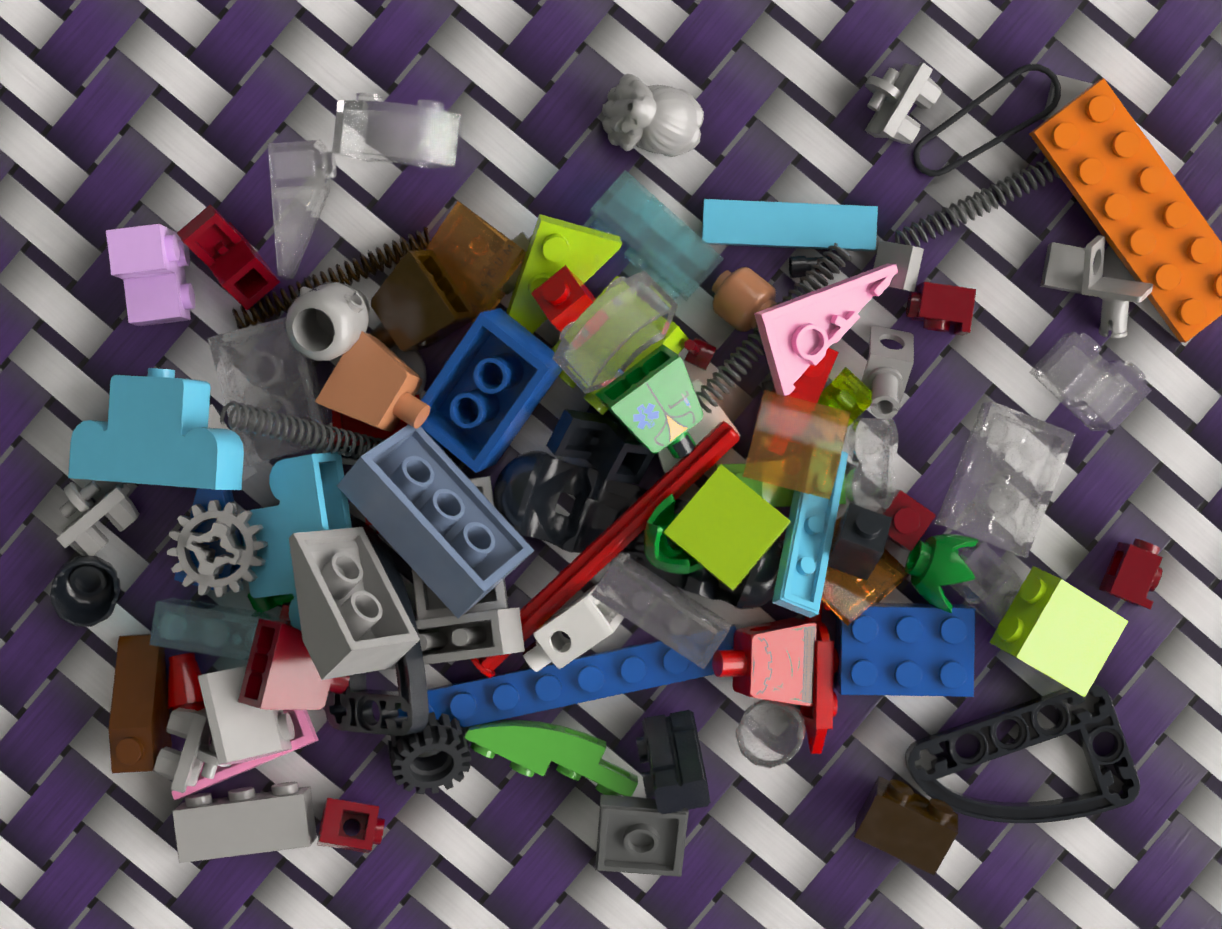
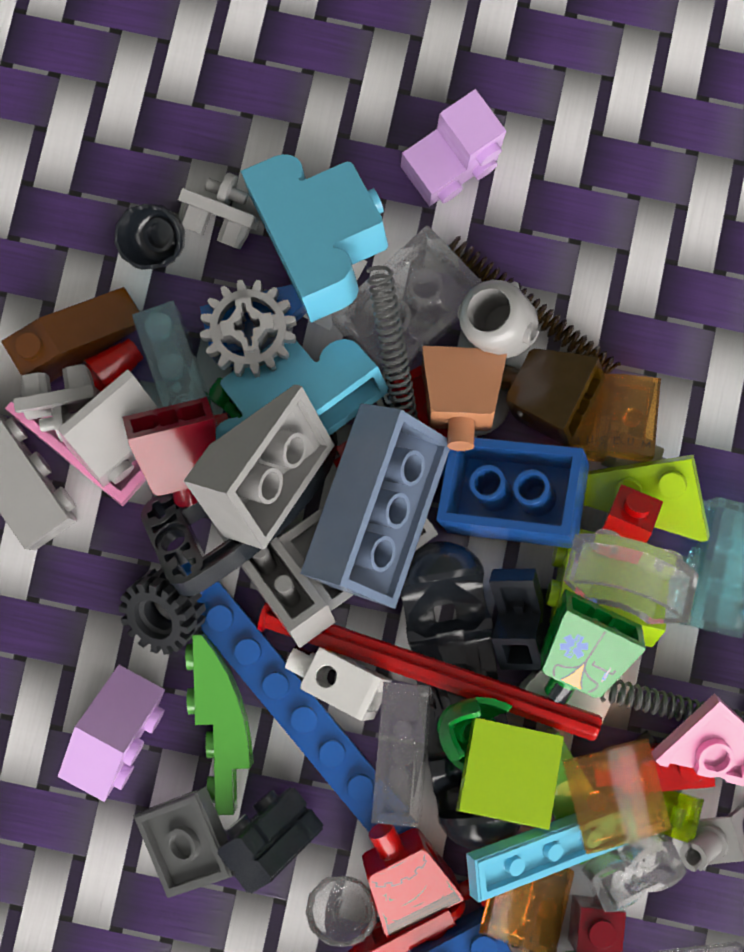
camera: 55 degrees right, 5 degrees down
dark red brick [177,204,280,310] -> none
clear slope [268,140,336,280] -> none
dark red brick [317,798,385,853] -> none
clear brick [332,93,461,168] -> none
dark red hand [684,337,717,371] -> none
nougat head [712,267,777,332] -> none
black brick [828,503,892,580] -> none
none -> lavender brick [58,665,165,802]

